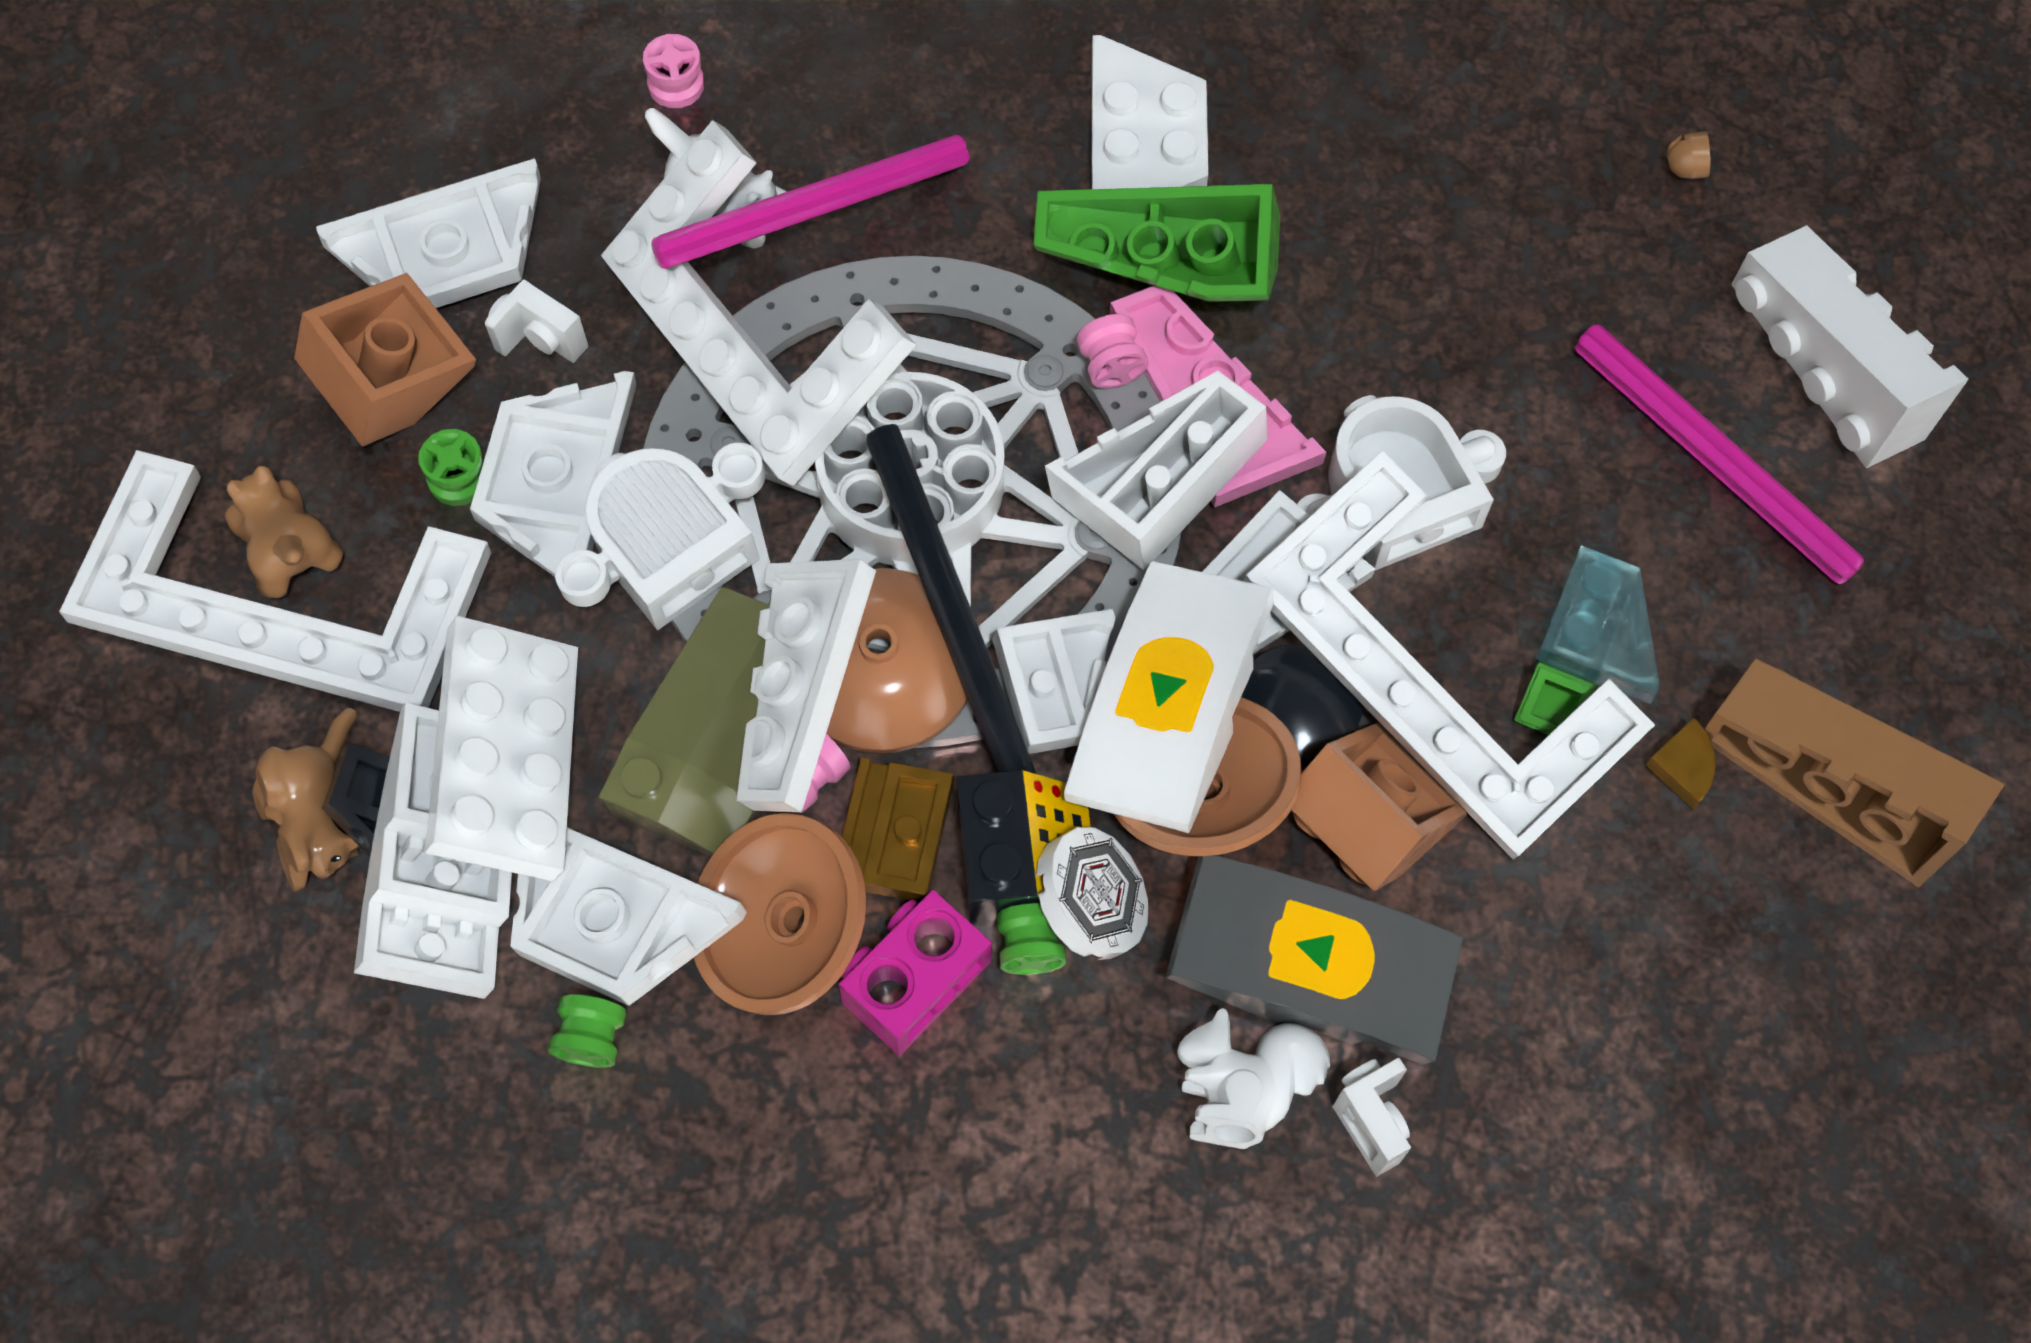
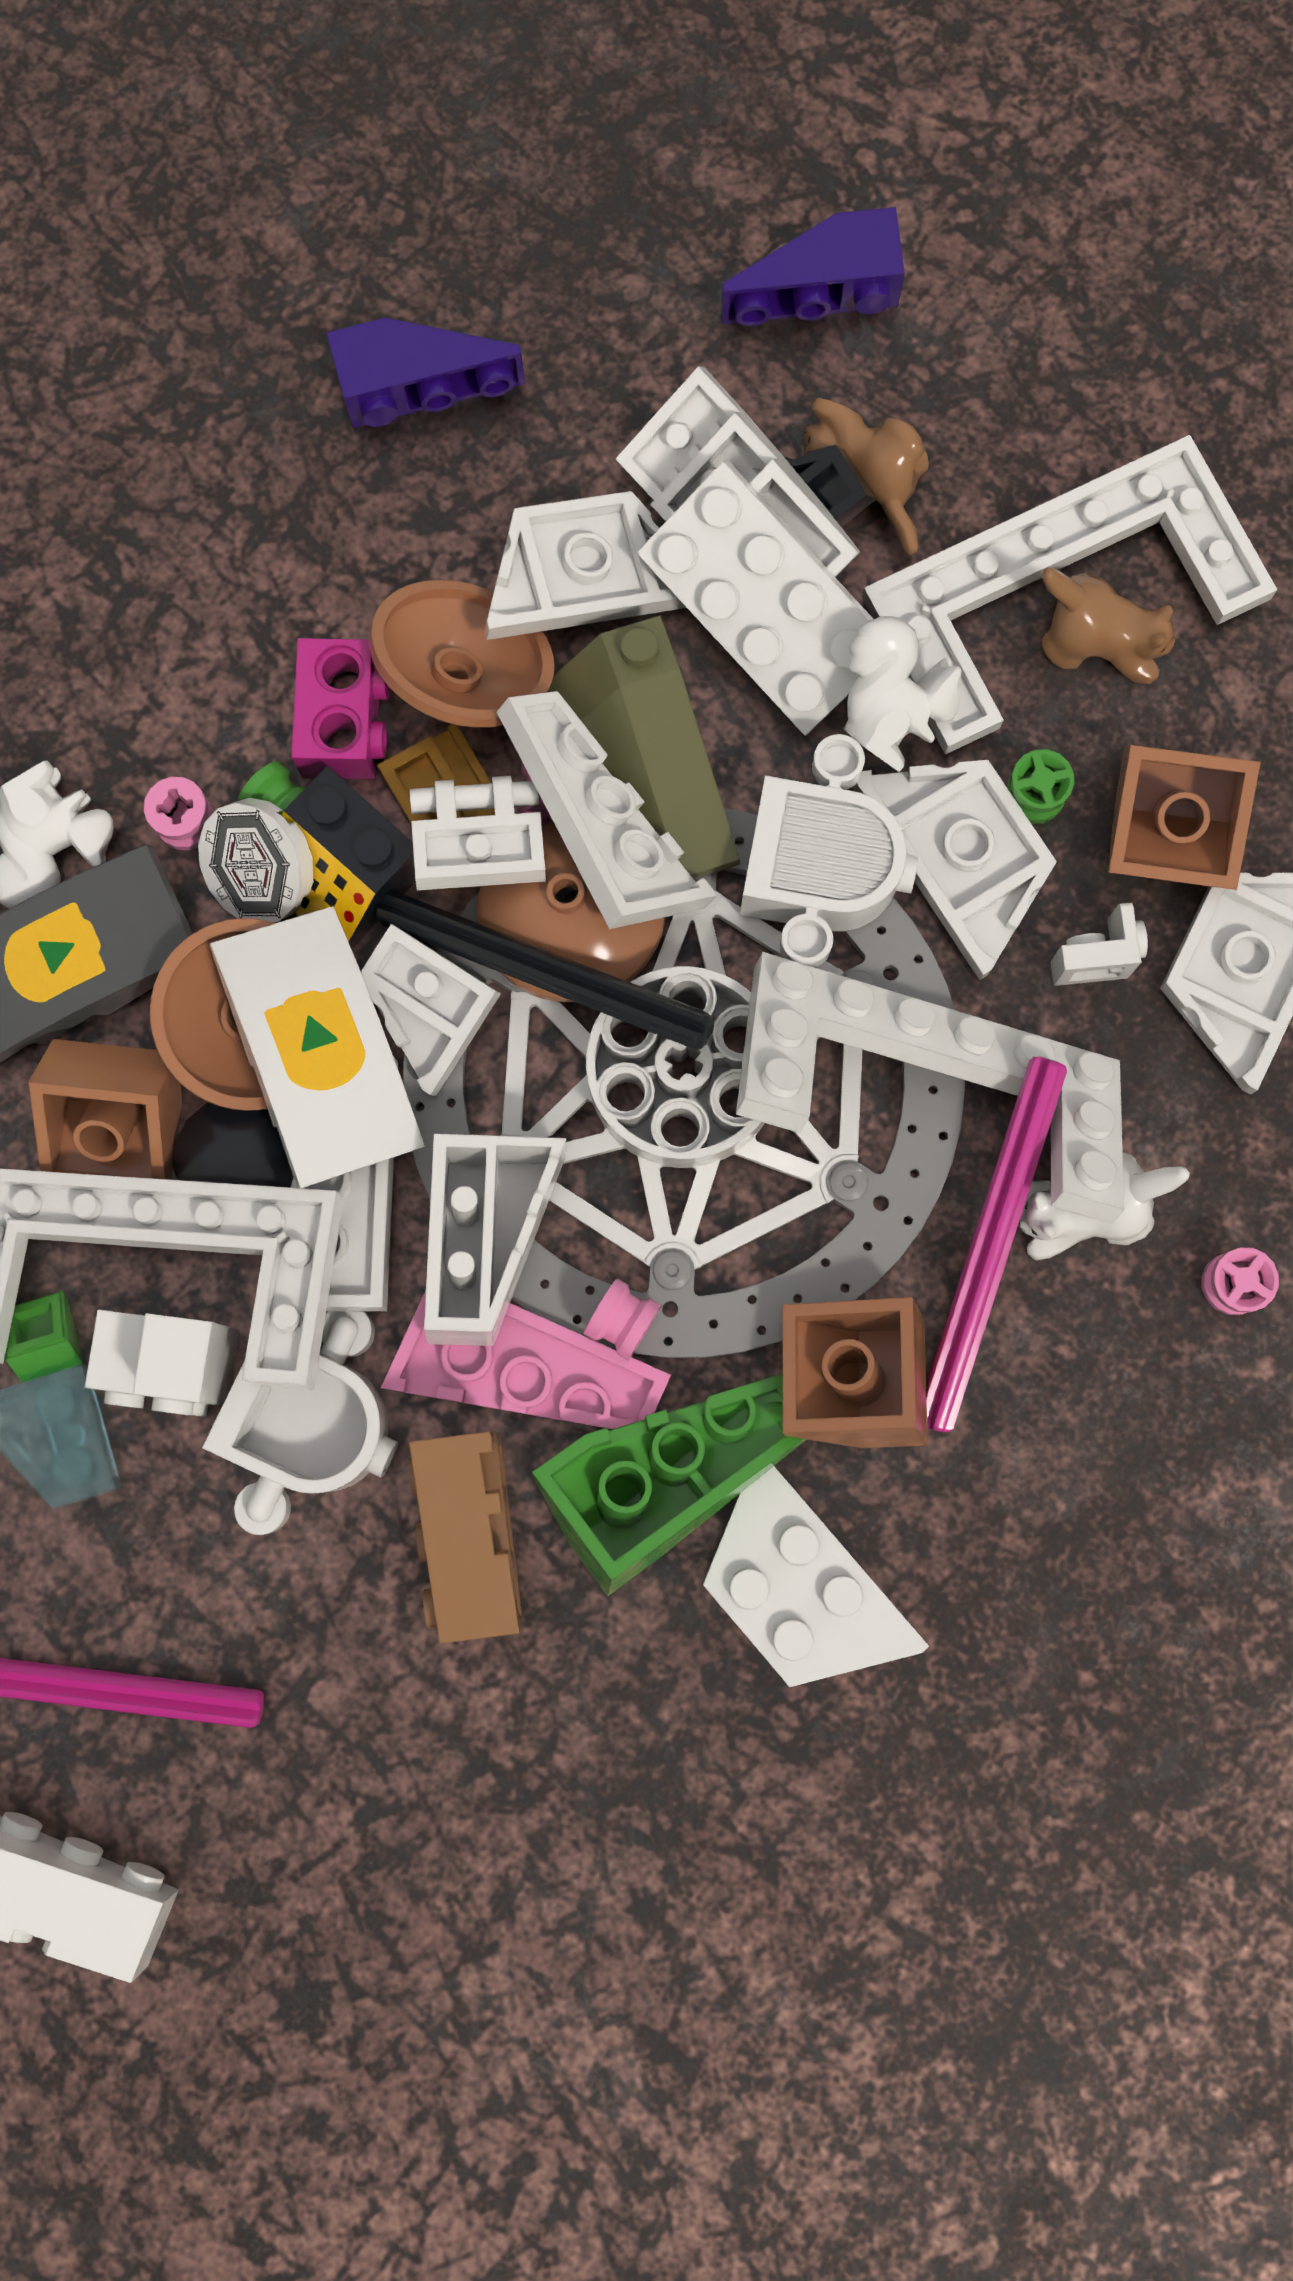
camera: 145 degrees right, 15 degrees up
bright green wheel [548,994,627,1068] -> none
medium nougat hinge [1666,131,1710,179] -> none
none -> white brick [84,1310,240,1417]
none -> bright pink wheel [144,777,215,851]
none -> dark purple slope [327,317,525,428]
none -> medium nougat wedge [408,1431,524,1644]
none -> white plate [410,776,546,891]
none -> dark purple slope [721,207,905,326]
none -> nougat slope [782,1297,928,1448]
none -> white animal [843,616,962,772]

